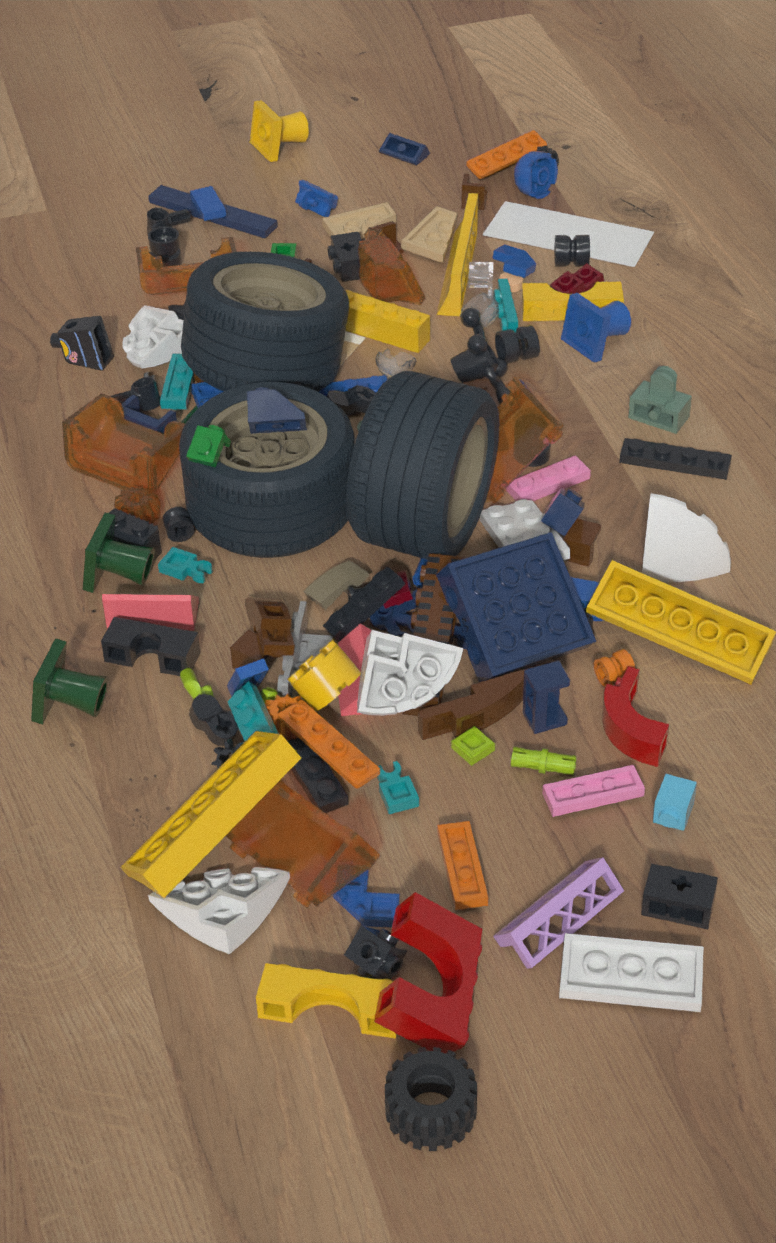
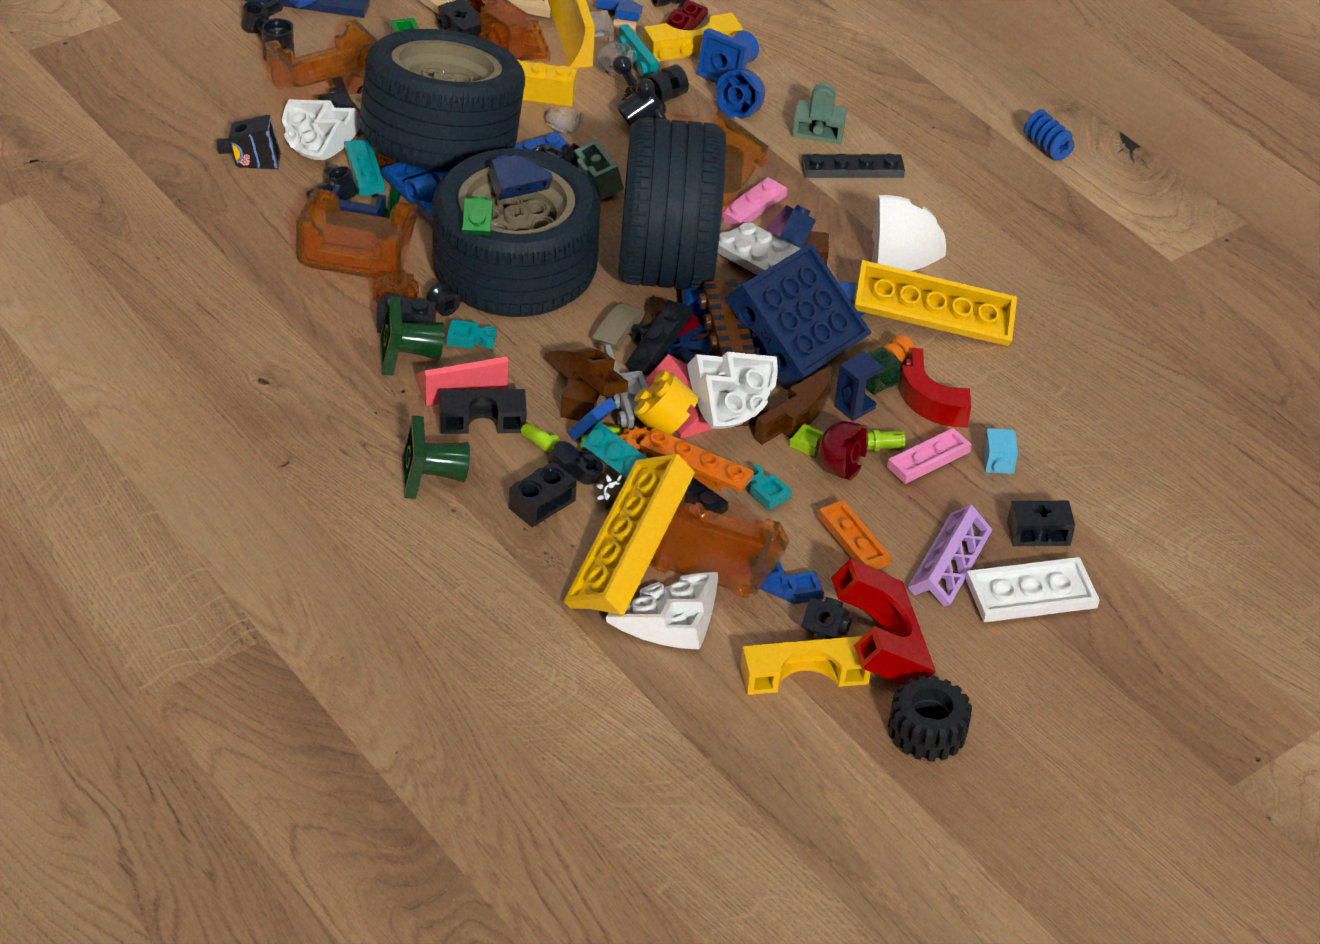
camera: 25 degrees left, 0 degrees up
none -> black brick [509,461,577,528]
none -> blue cylinder [715,69,765,119]
none -> dark red cylinder [816,421,869,480]
none -> clear green brick [866,347,901,395]

